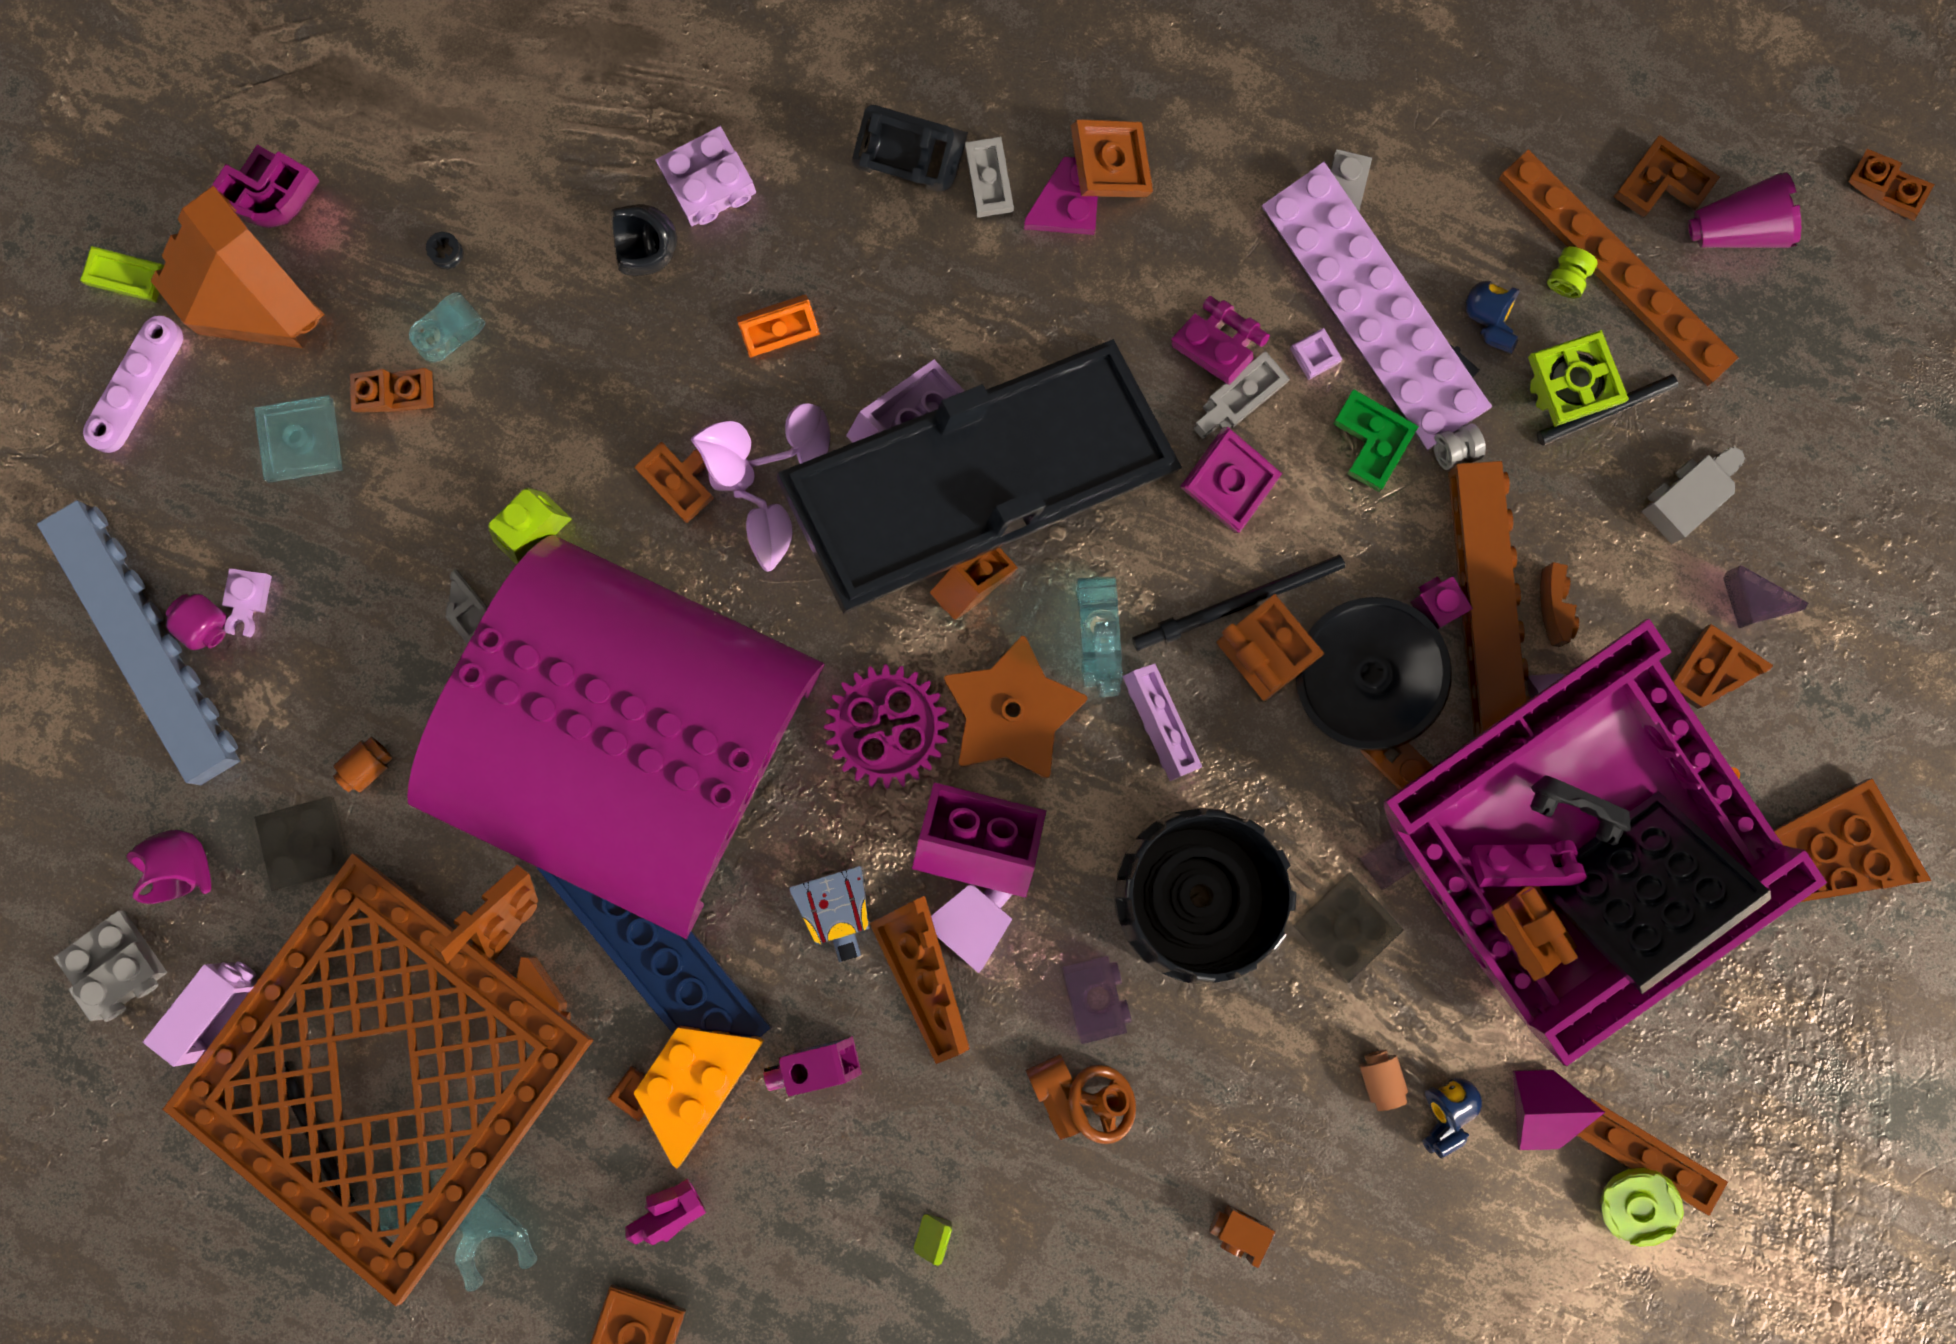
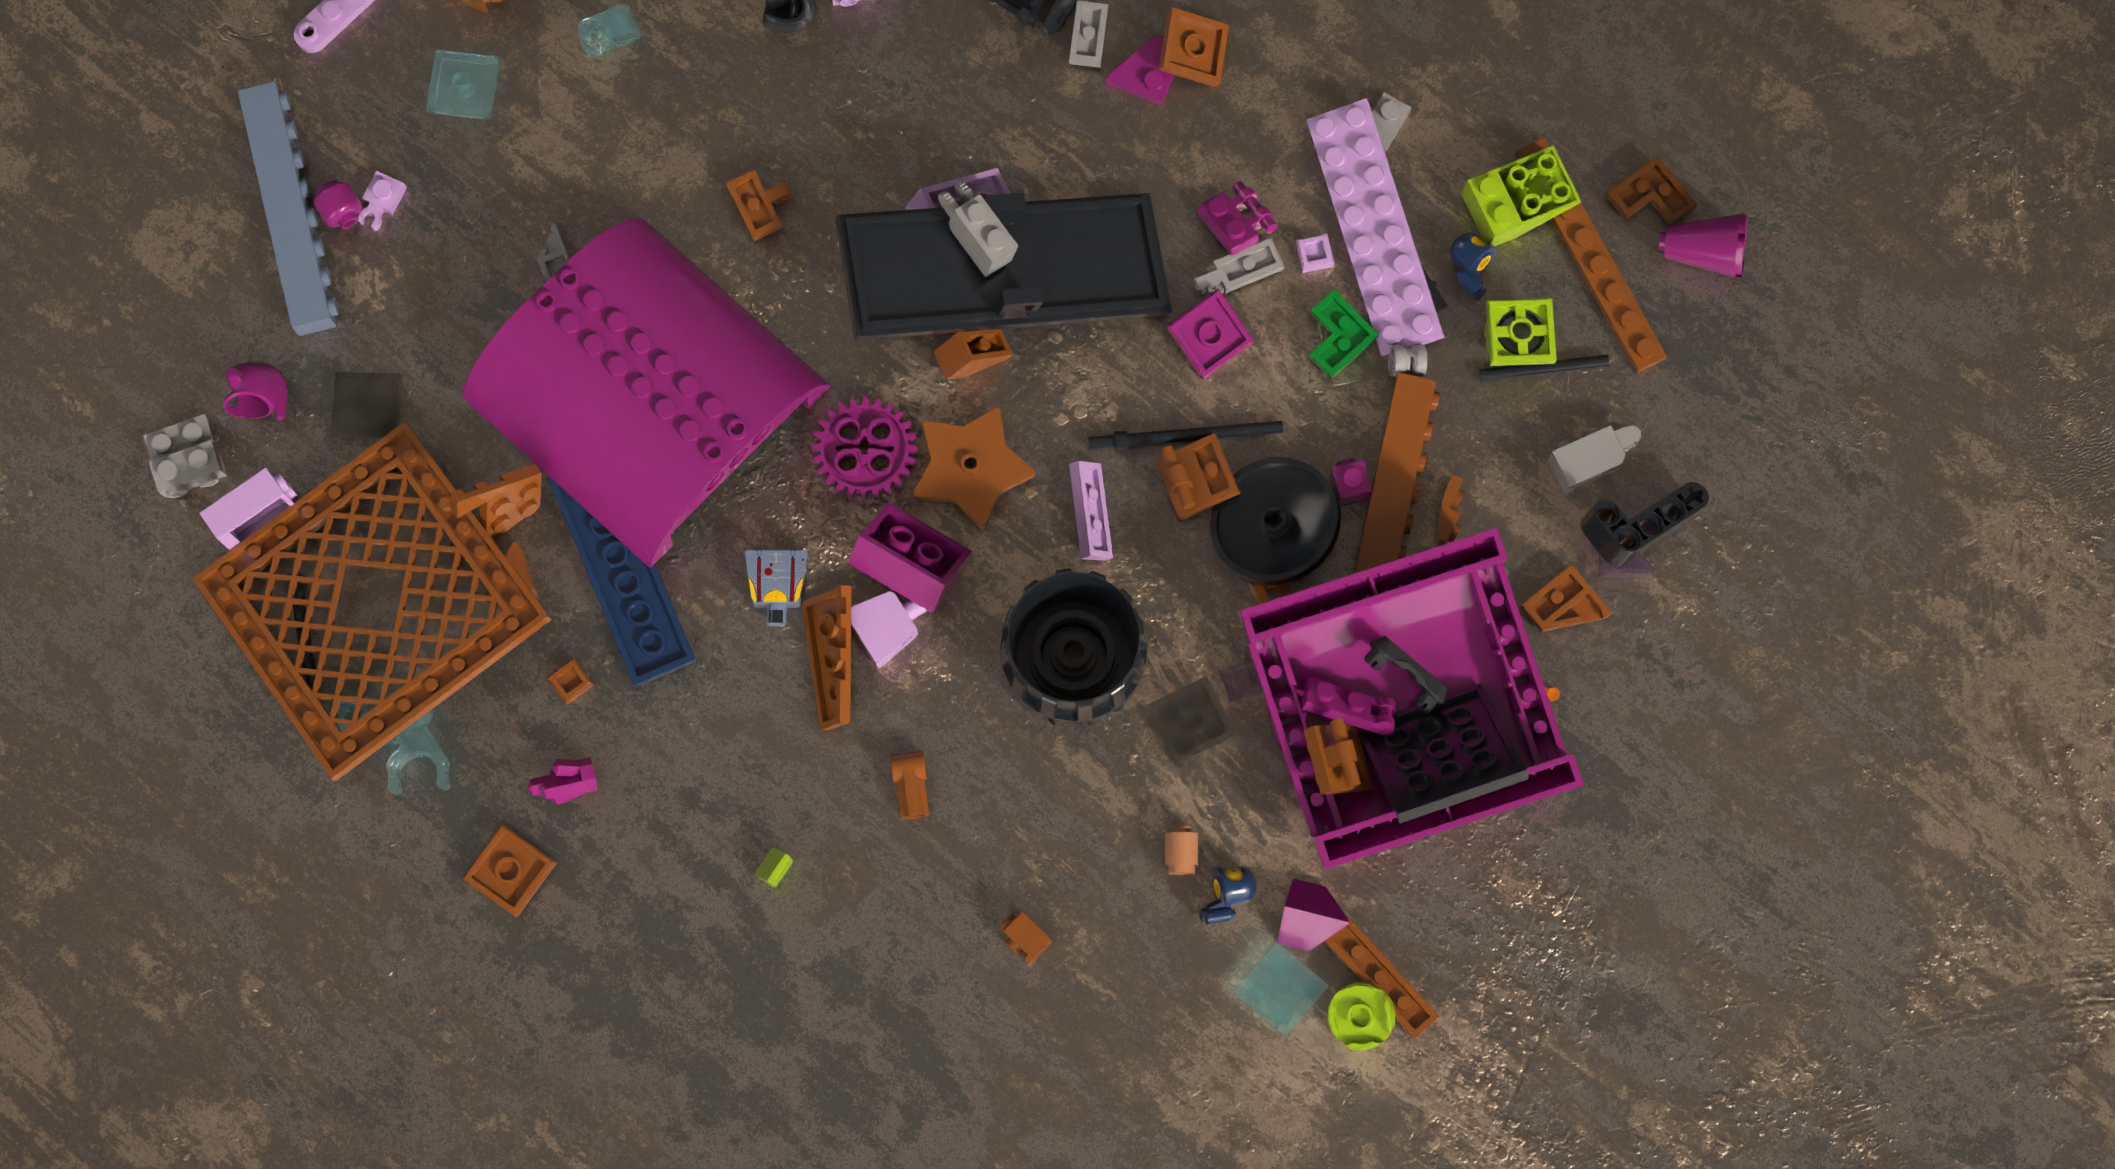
camera: 20 degrees right, 5 degrees down
dark orange brick [333,736,393,793] -> none
dark orange slope [350,368,434,412] -> none
lime torso [488,487,572,565] -> none
light orange wing [634,1026,765,1169] -> none
lavender plant [690,403,830,572] -> none
orange slope [737,294,820,358] -> none
magenta torso [763,1036,862,1097] -> none
clear purple brick [1061,955,1132,1044] -> none
dark orange piece [1068,1065,1136,1144] -> none
clear light blue piece [1077,576,1123,697] -> none
lime wheel [1547,246,1598,299] -> none
dark orange wing [1773,778,1932,902] -> none
dark orange slope [1849,149,1935,221] -> none
none -> light grey hinge [938,181,1018,277]
none -> clear light blue plate [1233,942,1329,1038]
none -> lime slope [1461,145,1581,246]
none -> black beam [1580,482,1709,566]

